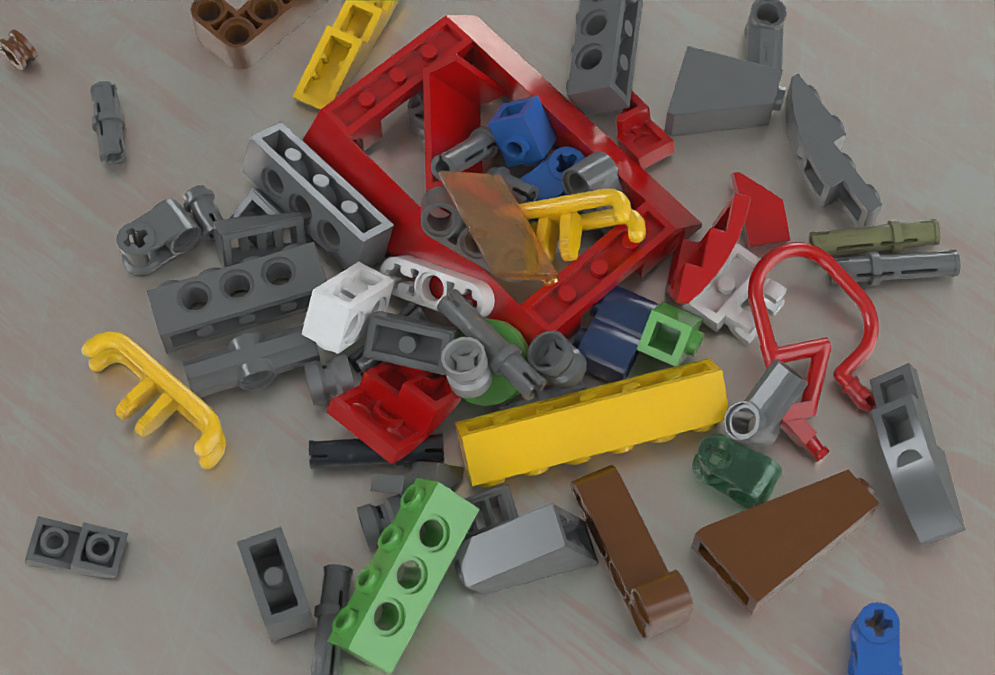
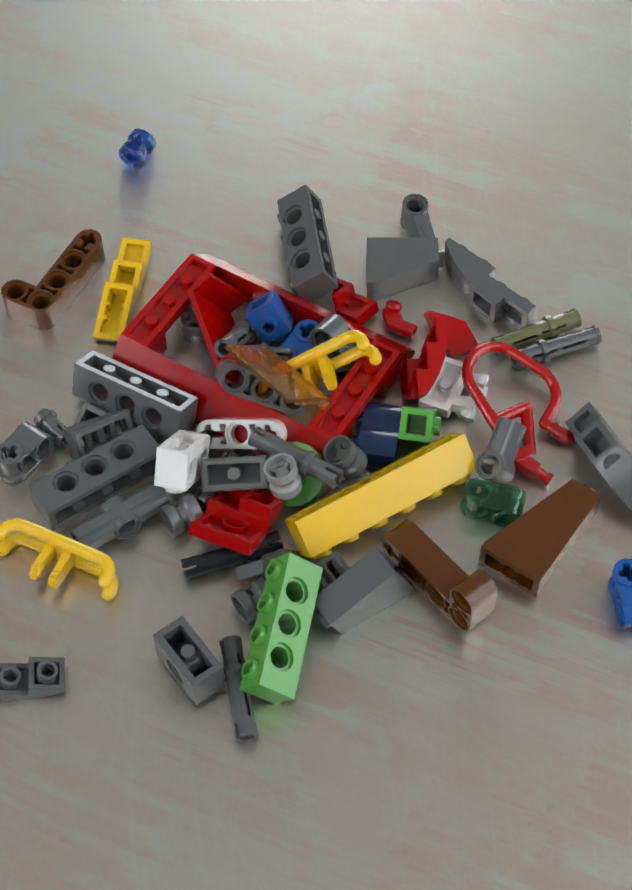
camera: 15 degrees left, 10 degrees down
none -> red arm [382,300,418,340]

